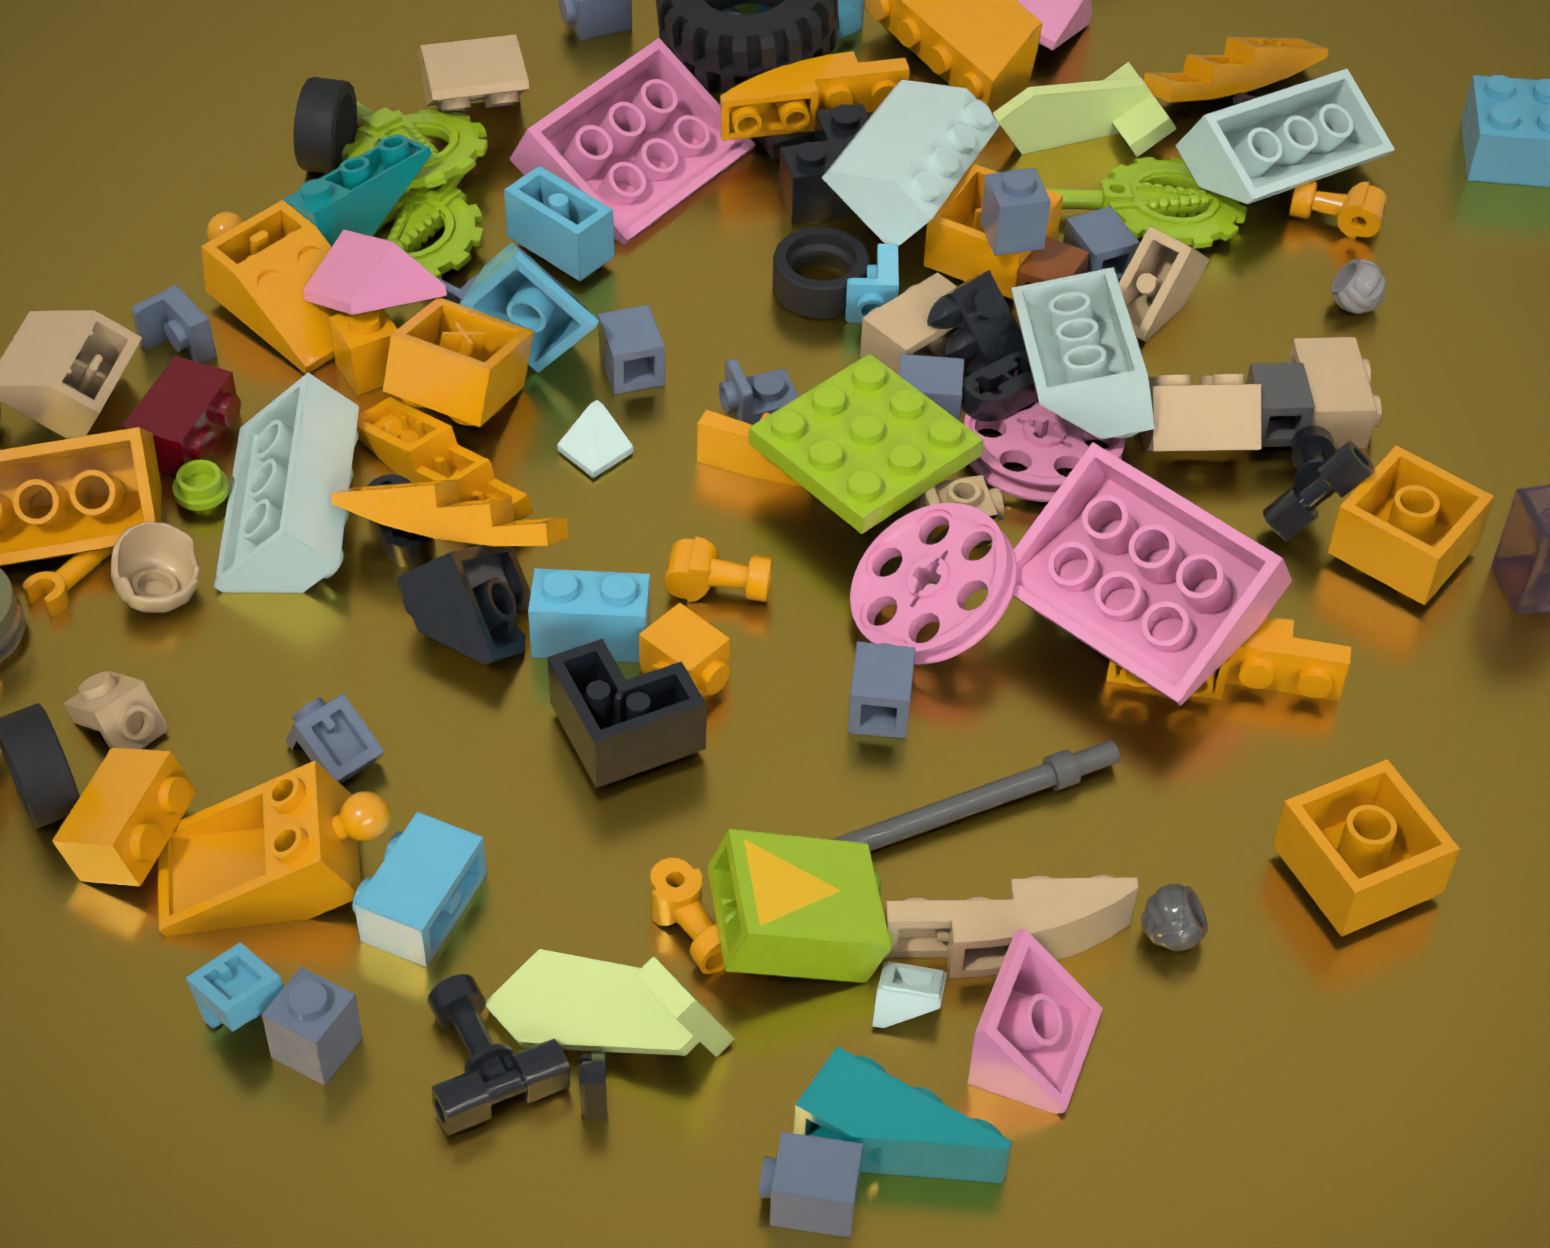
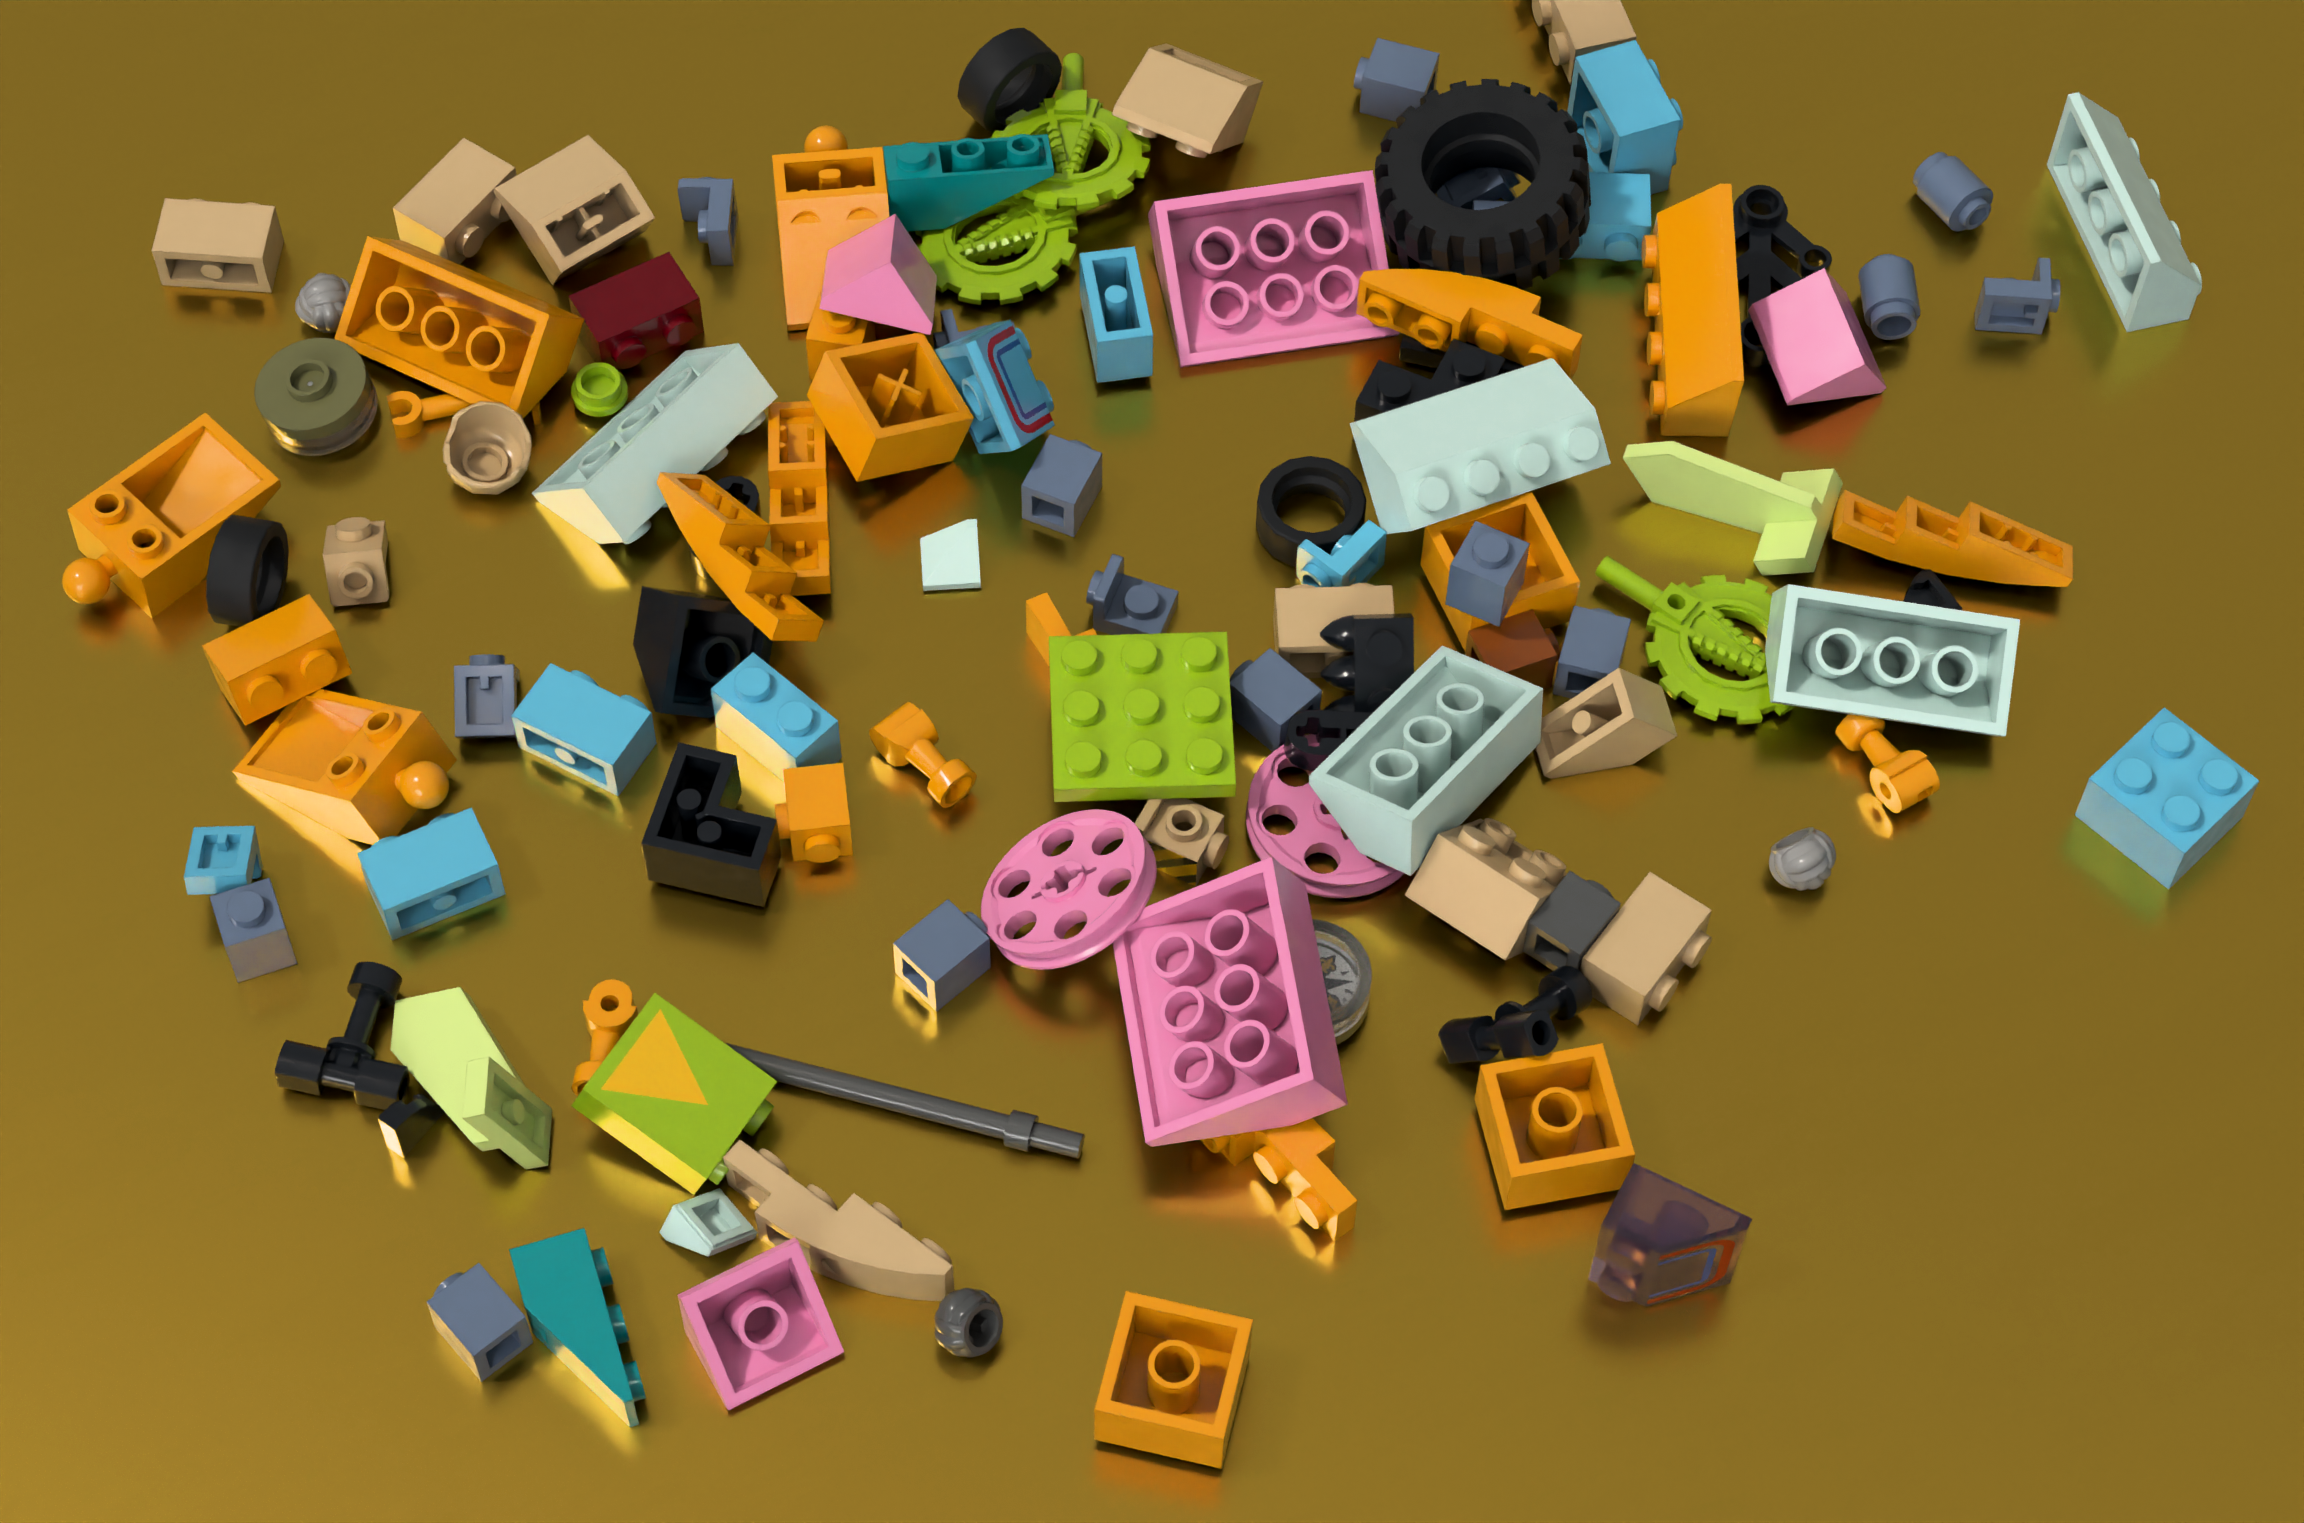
camera: 40 degrees right, 10 degrees up
none -> medium azure brick [511,663,657,796]

